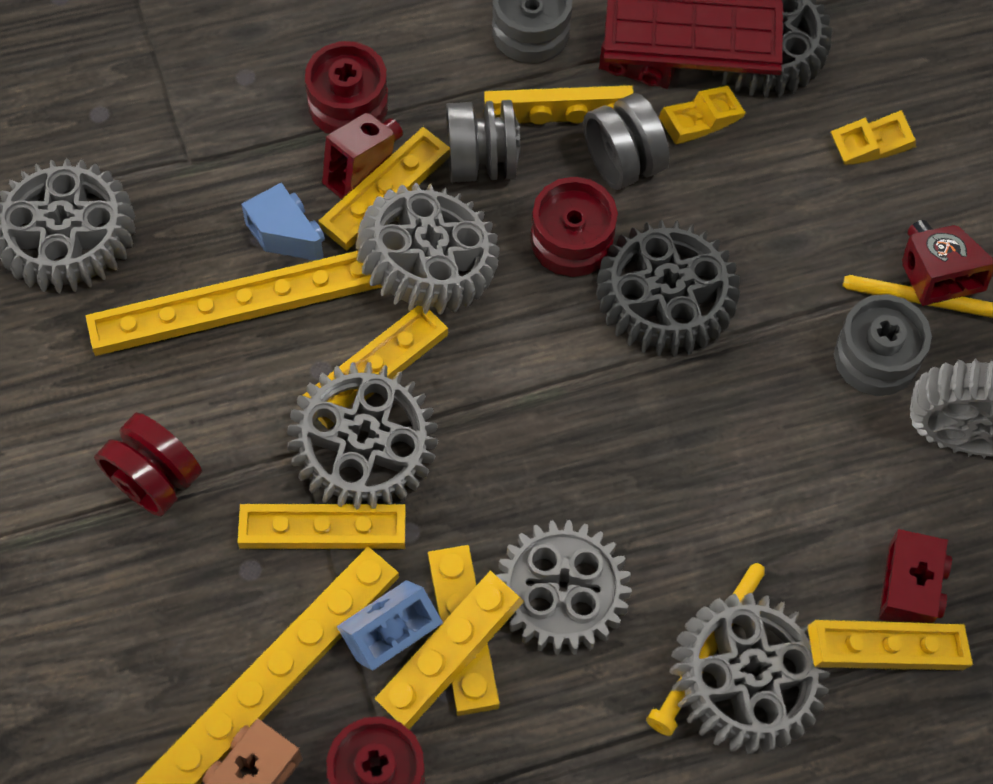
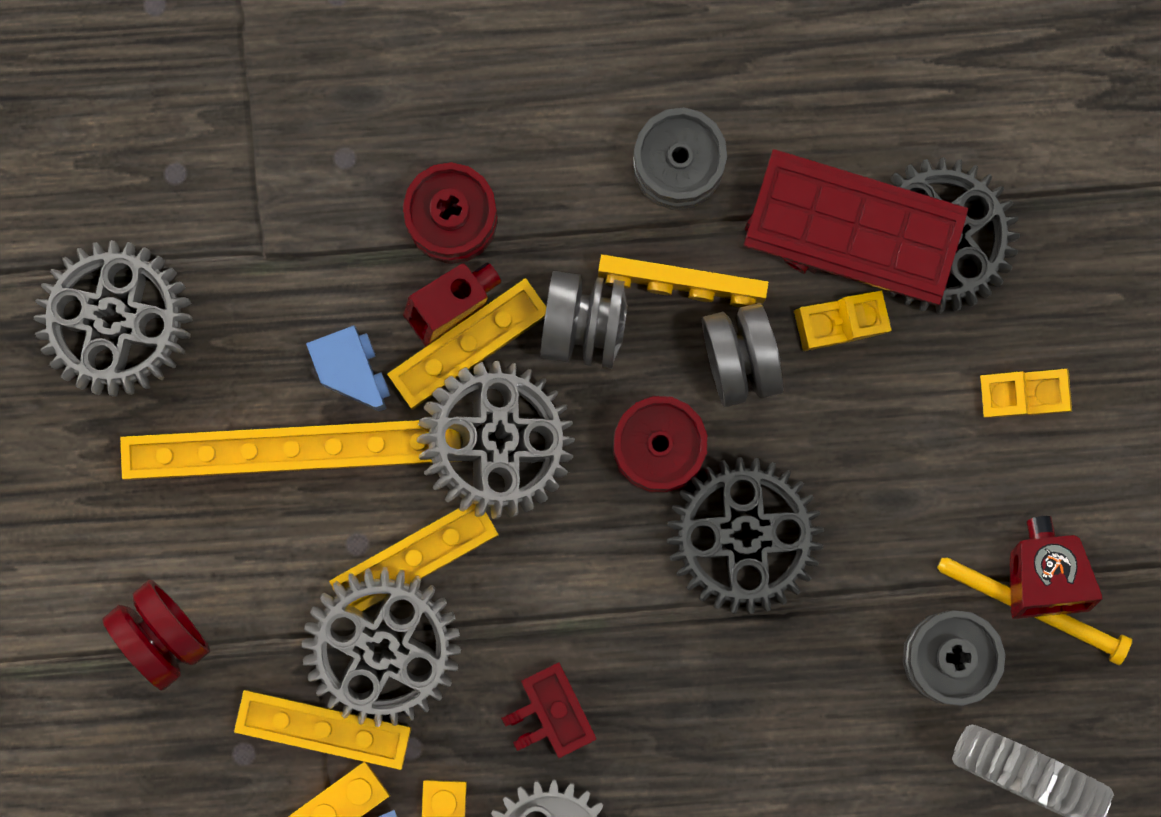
camera: 15 degrees right, 20 degrees up
none -> dark red hinge [501,662,597,759]

